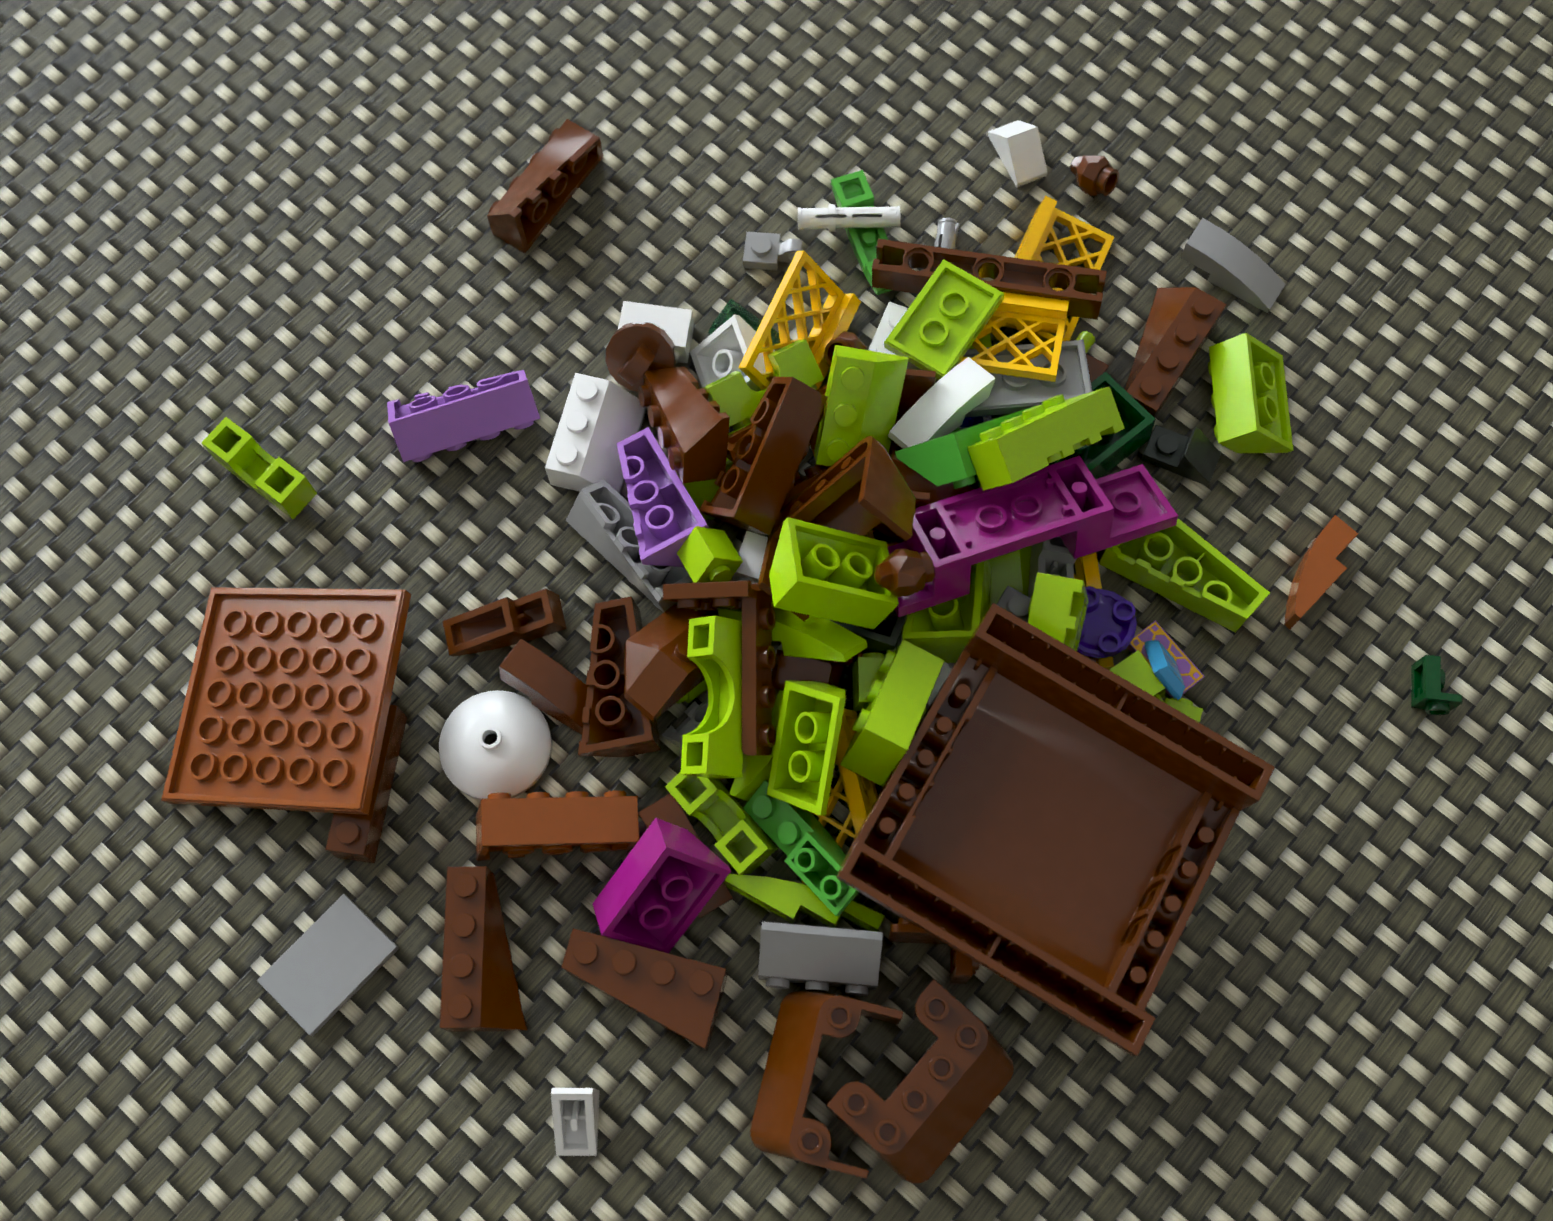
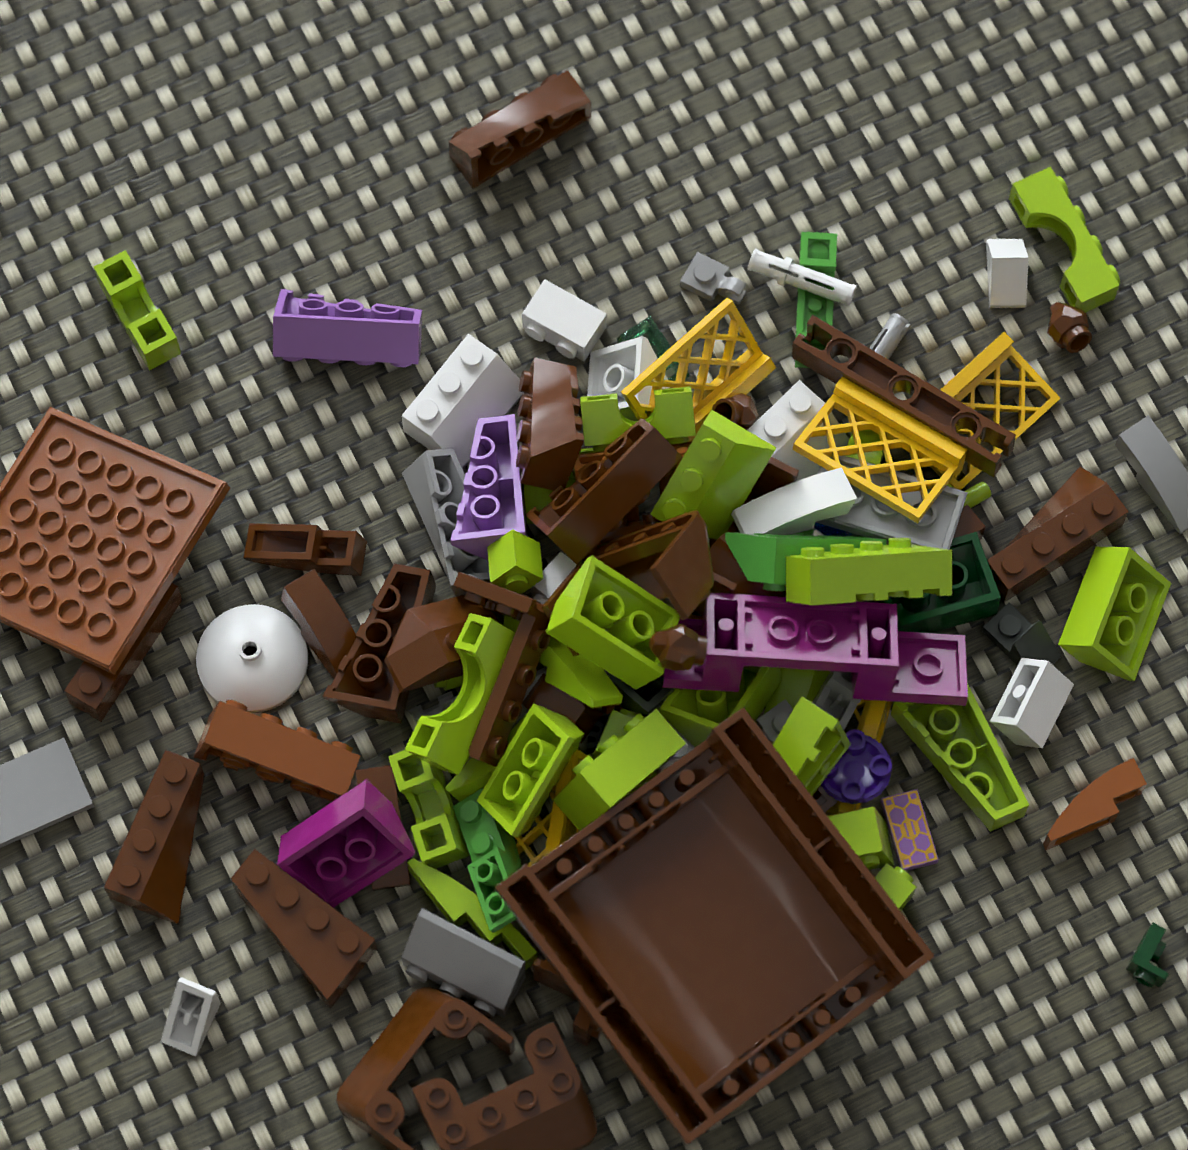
camera: 20 degrees right, 0 degrees up
reddish brown tile [605,322,676,392] -> none
lime tile [884,259,1004,380] -> none
dark azure tile [1144,640,1185,700] -> none
none -> white brick [990,658,1074,748]
none -> lime arch [1009,166,1120,312]

